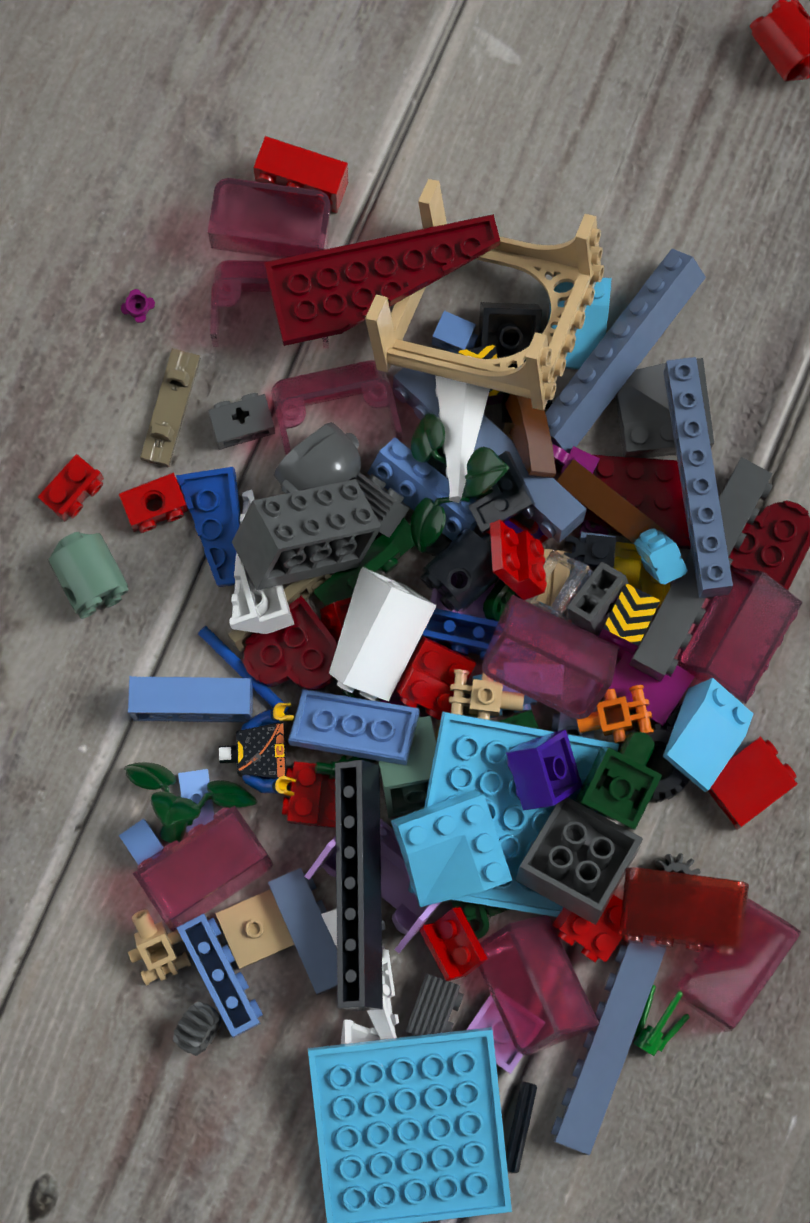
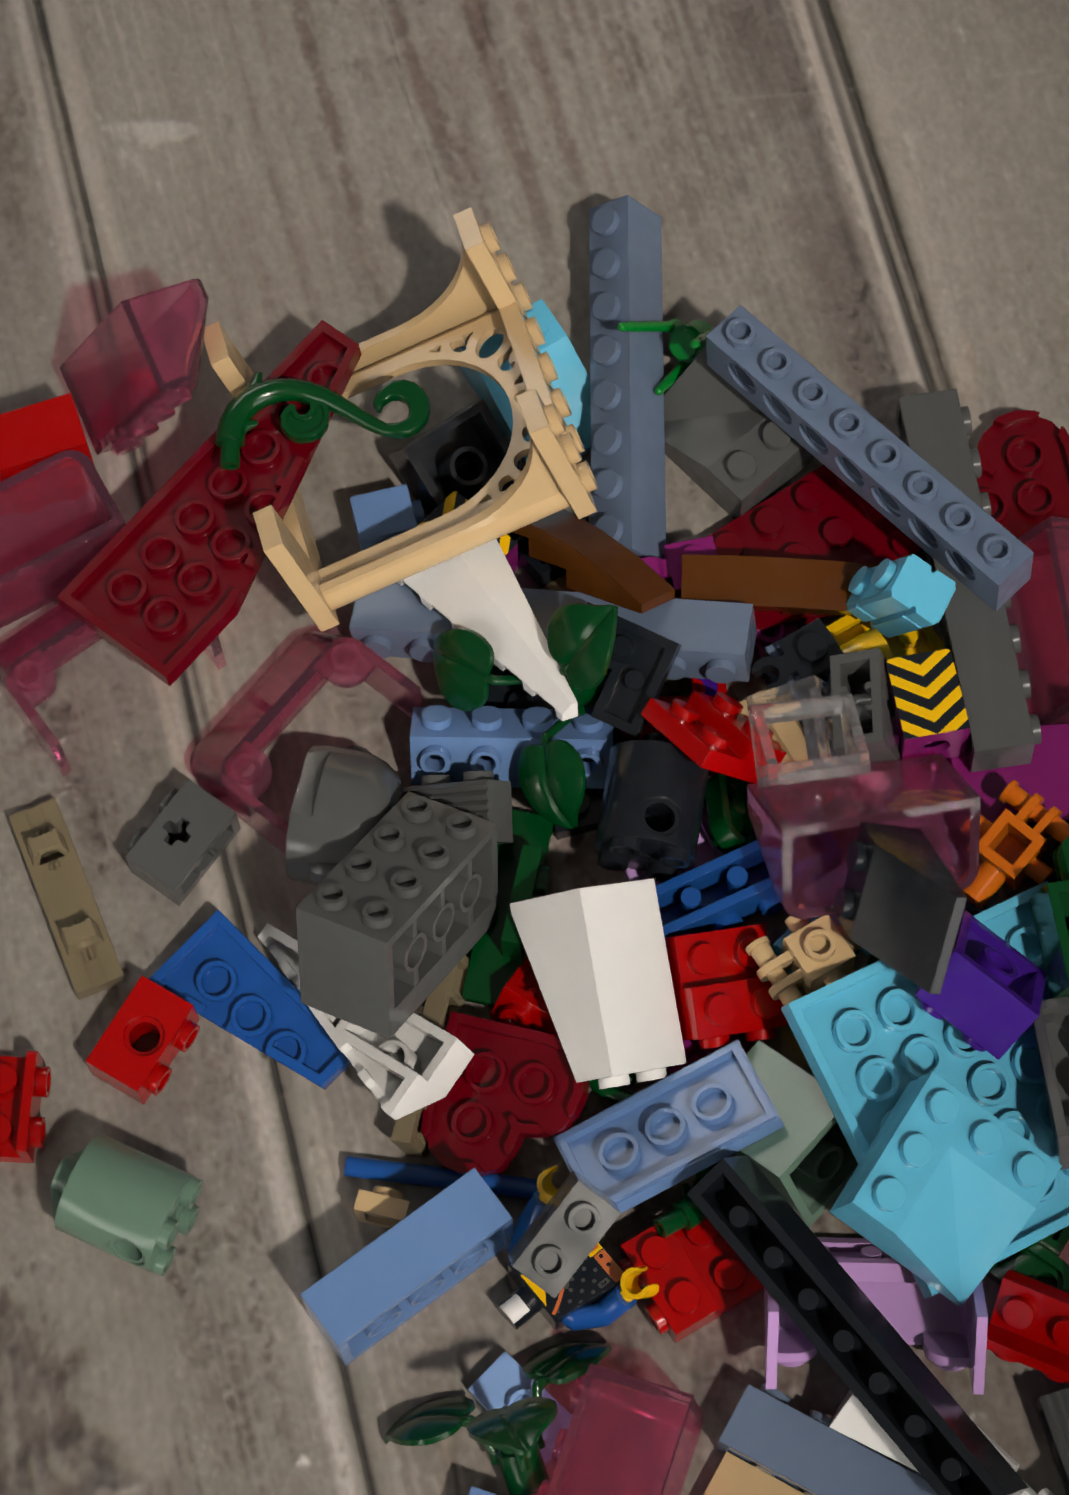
camera: 30 degrees left, 10 degrees down
none -> clear pink windscreen [59,279,209,455]
none -> dark green plant [215,372,431,470]
none -> tan plate [354,1186,412,1229]
none -> dark grey brick [508,1170,621,1299]
none -> green plant [617,318,714,396]
none -> clear tile [748,693,872,788]
none -> black slope [834,822,967,995]

